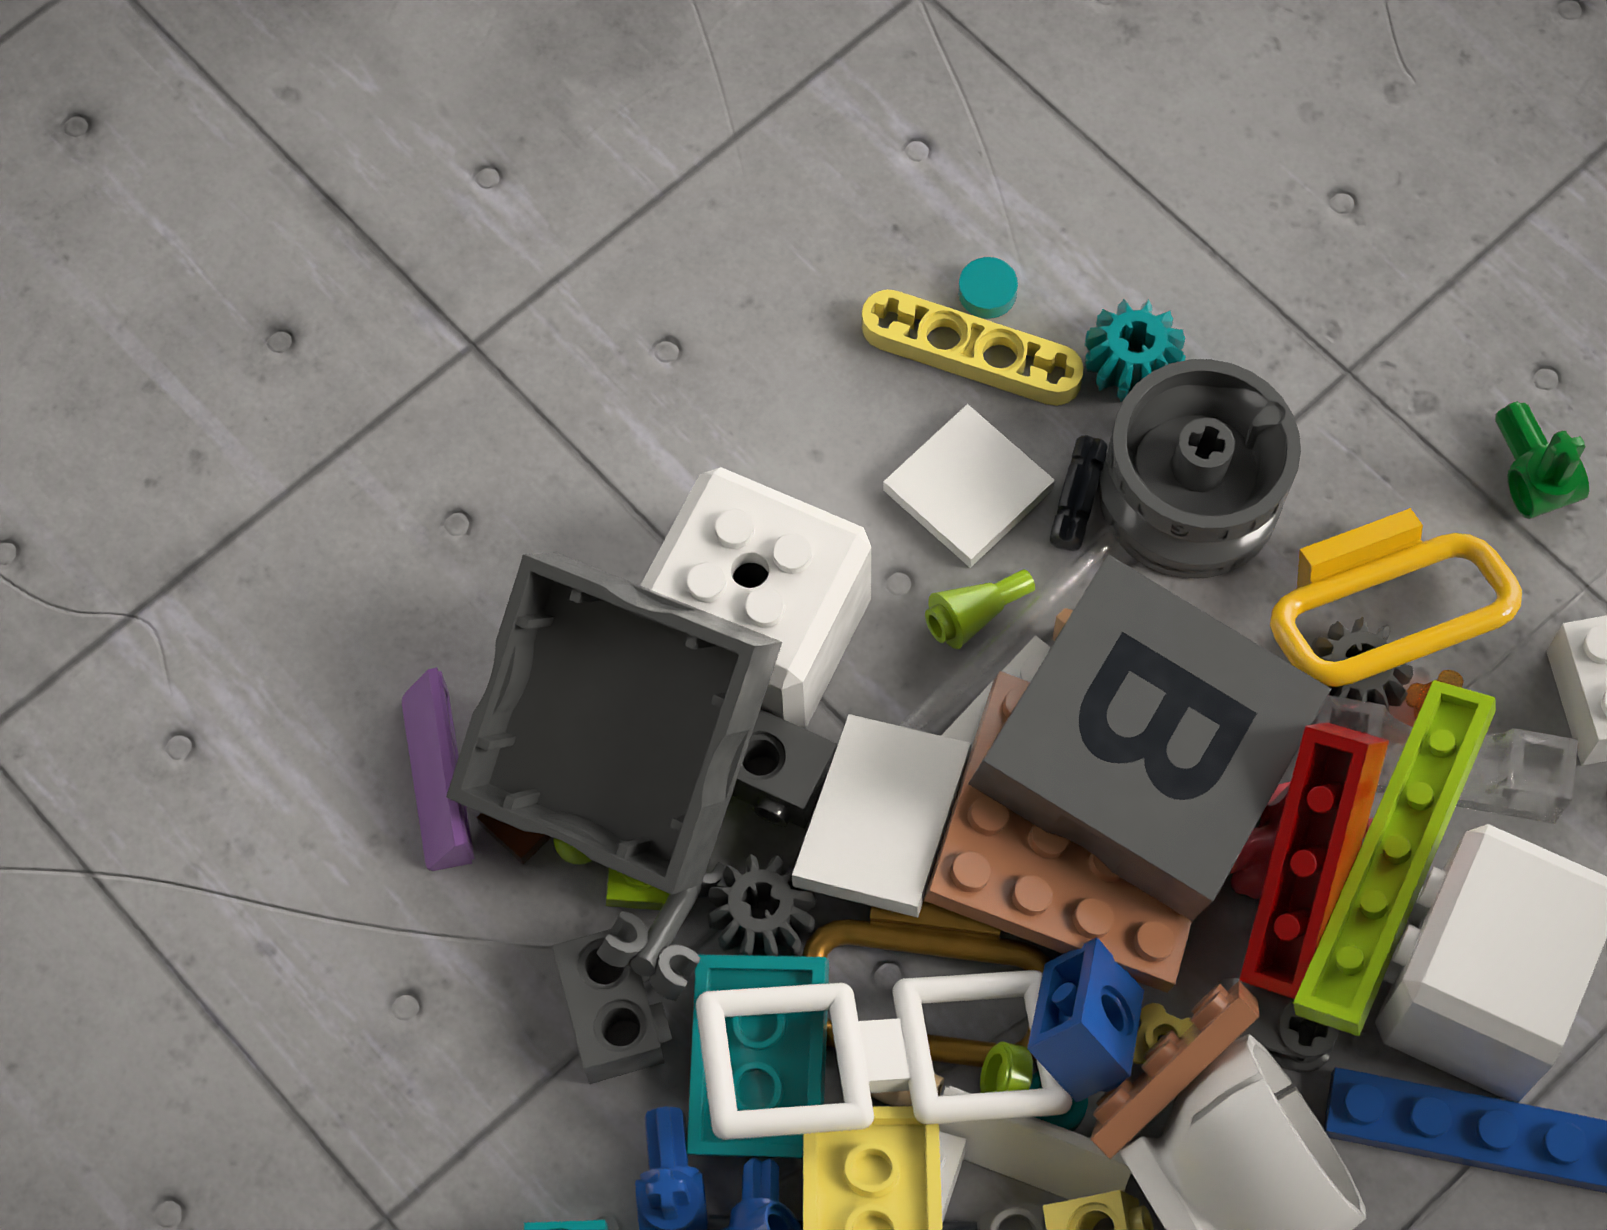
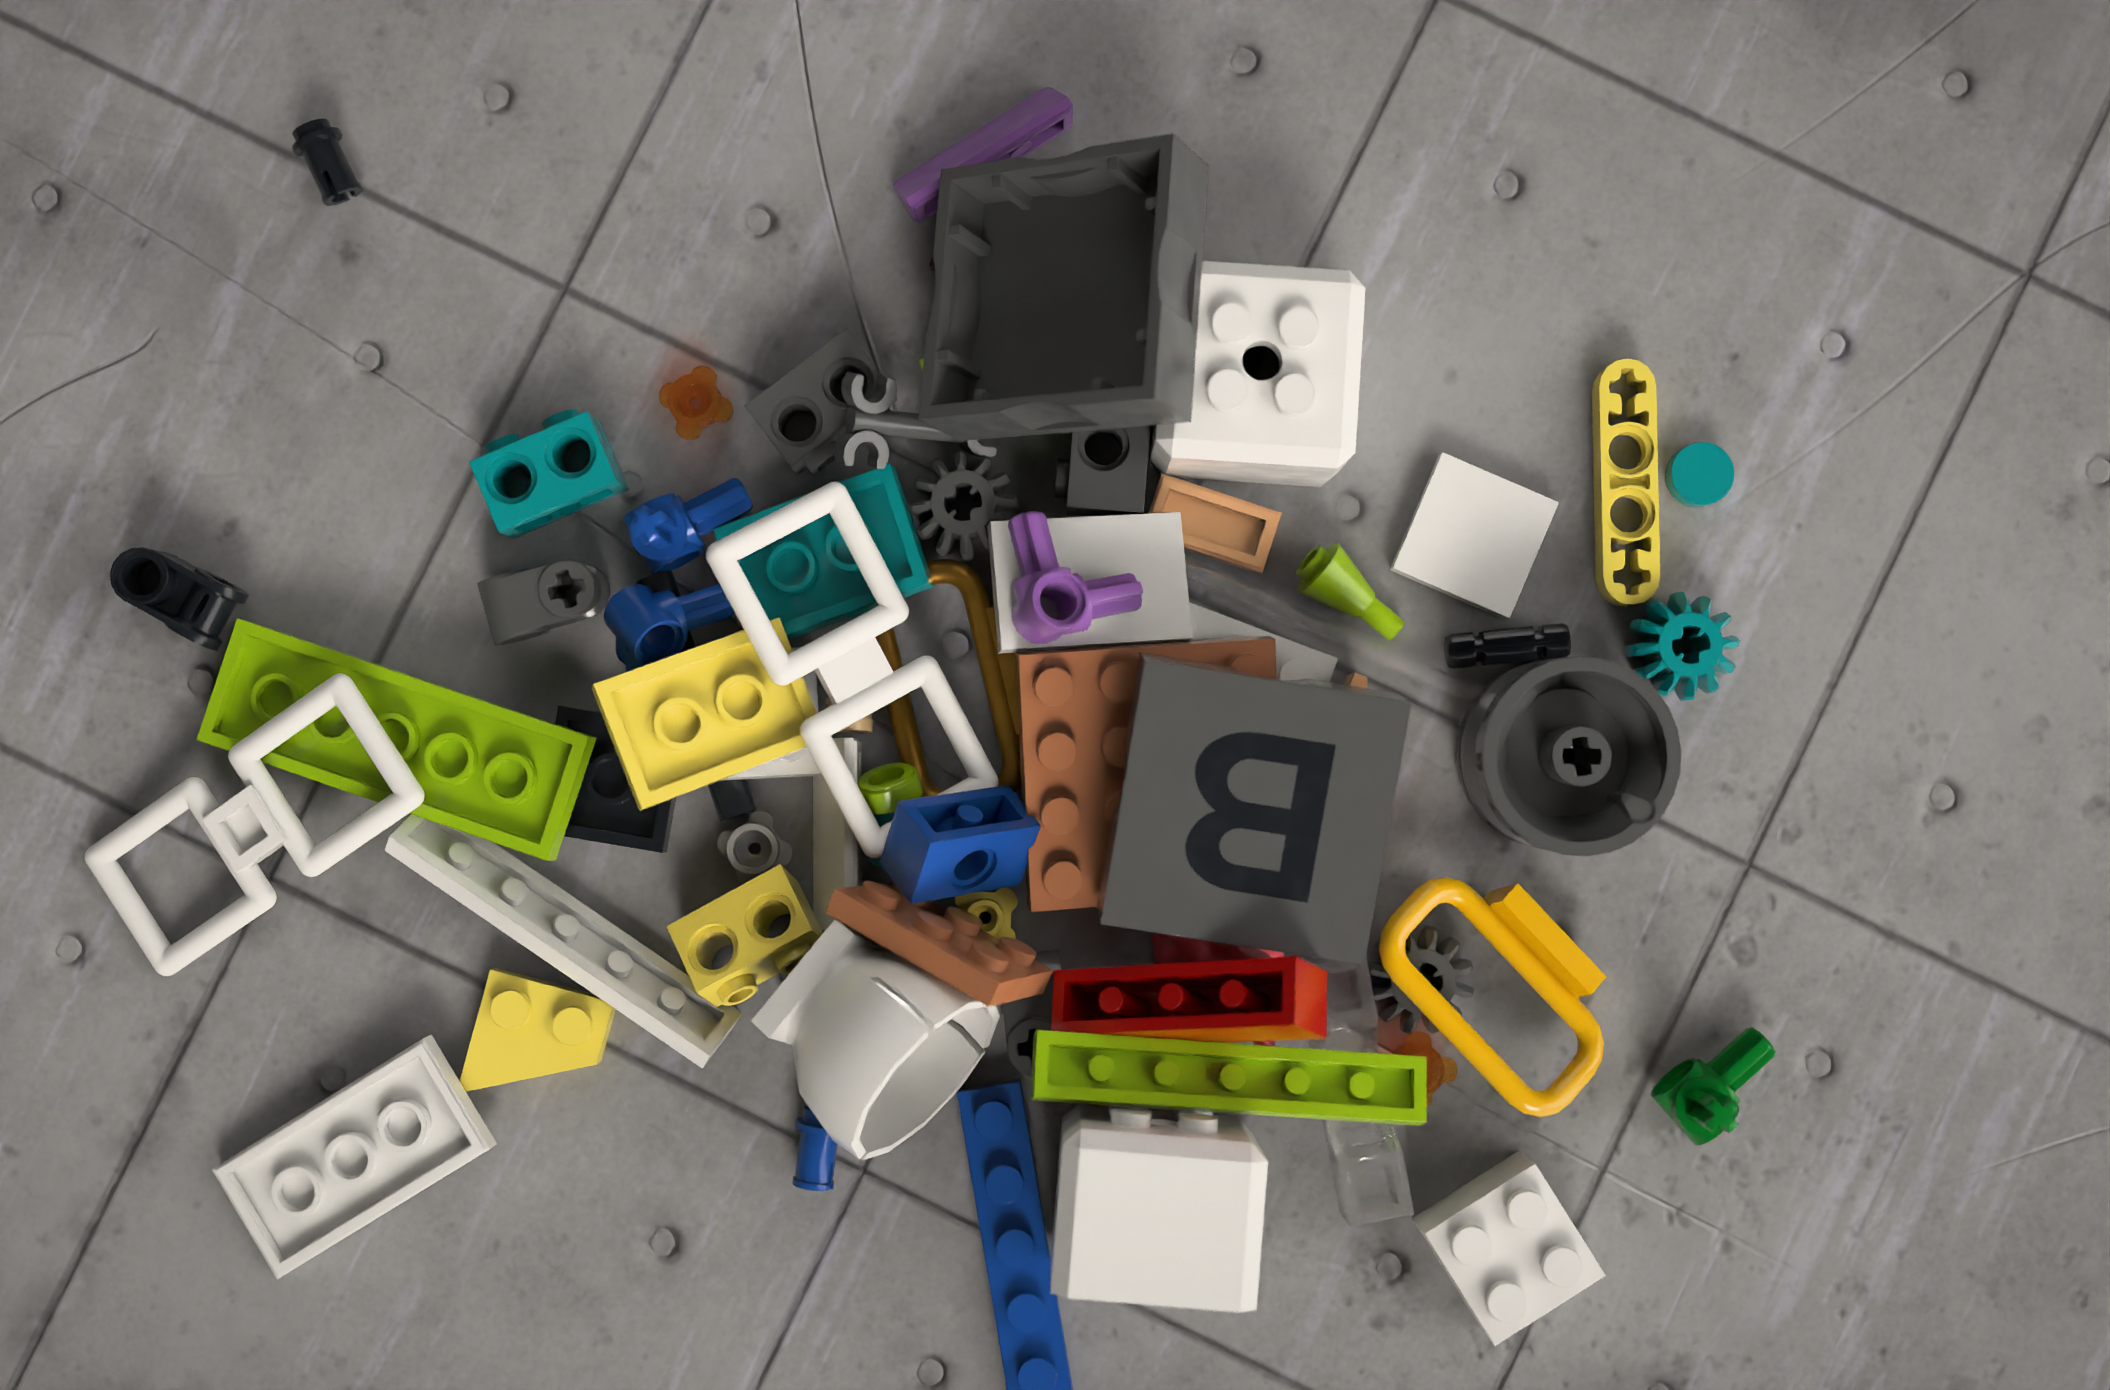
camera: 65 degrees right, 20 degrees up
none -> clear orange plate [659,366,734,440]
none -> medium lavender axle [1008,511,1143,644]
none -> light nougat tile [1148,473,1282,575]

